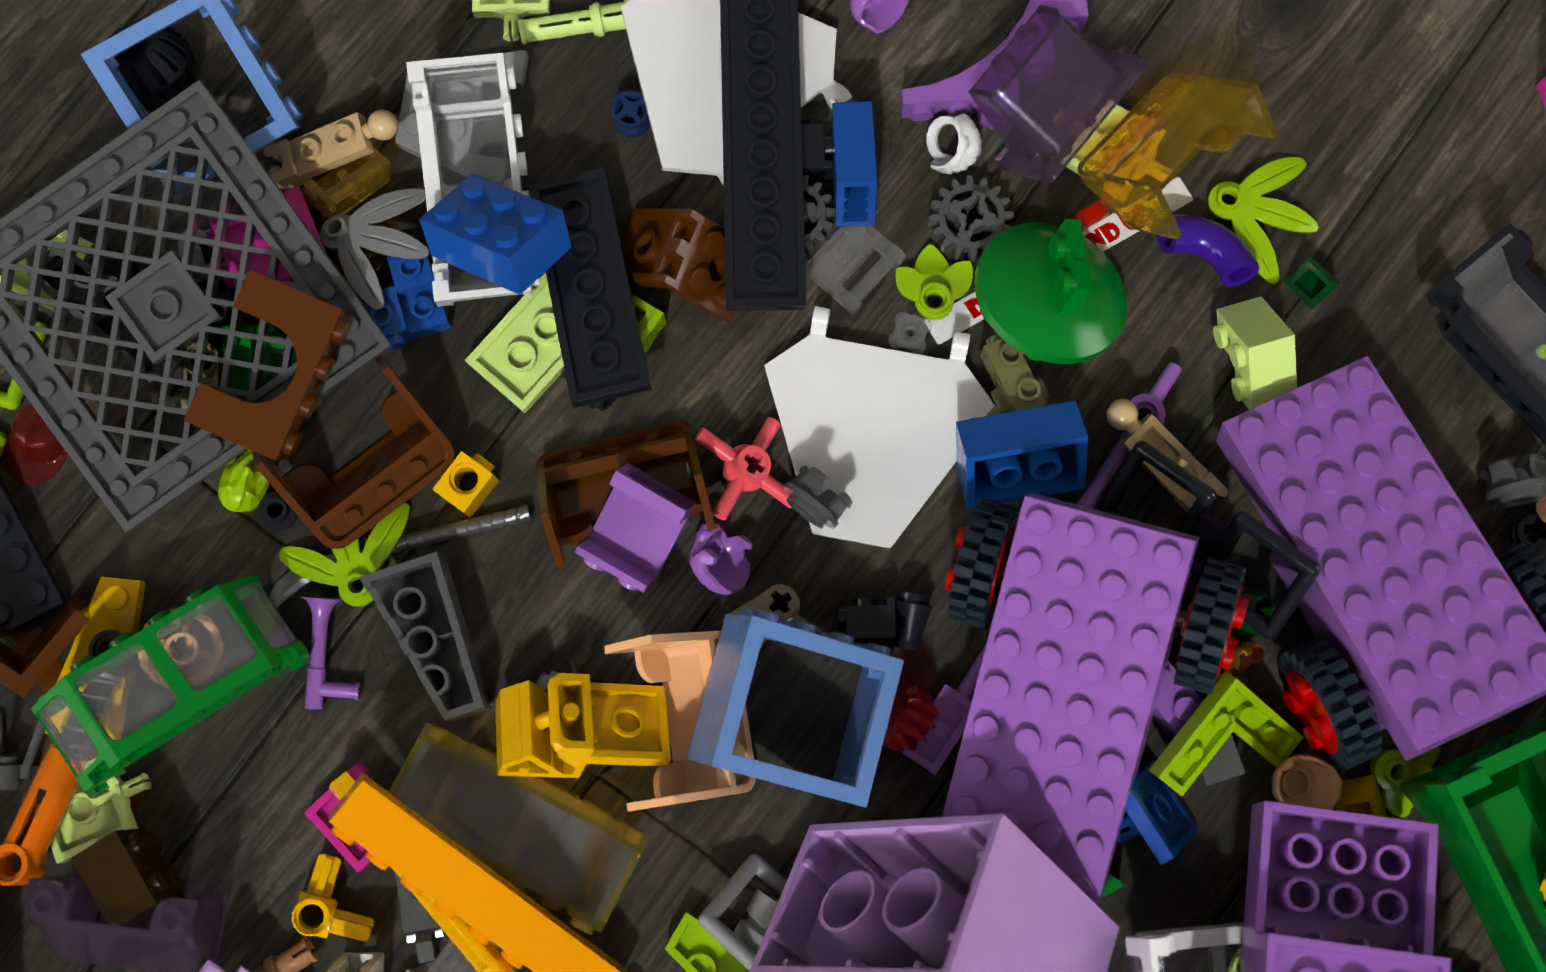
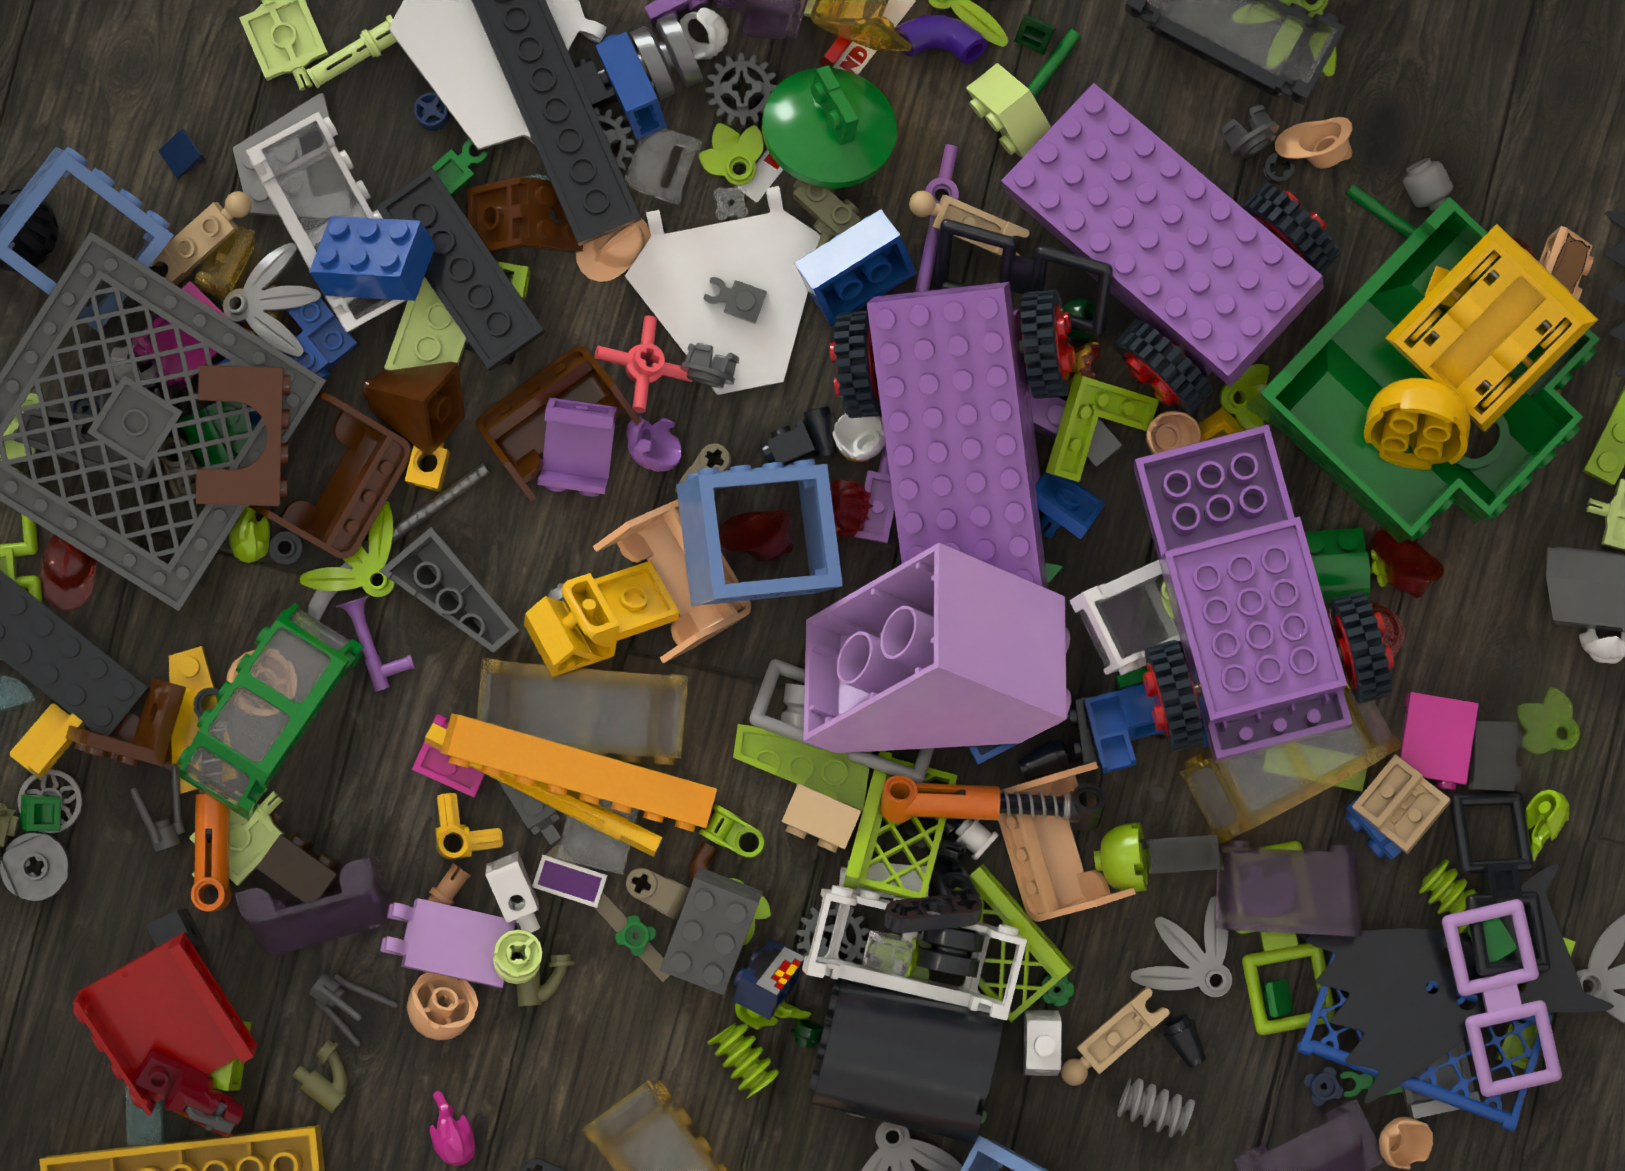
camera: 25 degrees left, 5 degrees up
none -> dark blue slope [158,129,206,178]
none -> reddish brown slope [363,362,465,456]
none -> green plate [429,139,488,196]
none -> light nougat piece [576,218,651,282]
none -> flat silver wheel [629,13,703,100]
none -> dark grey plate [703,277,767,324]
none -> clear red piece [718,510,793,561]
none -> white hair [833,413,886,462]
none -> green bar [1027,29,1081,99]

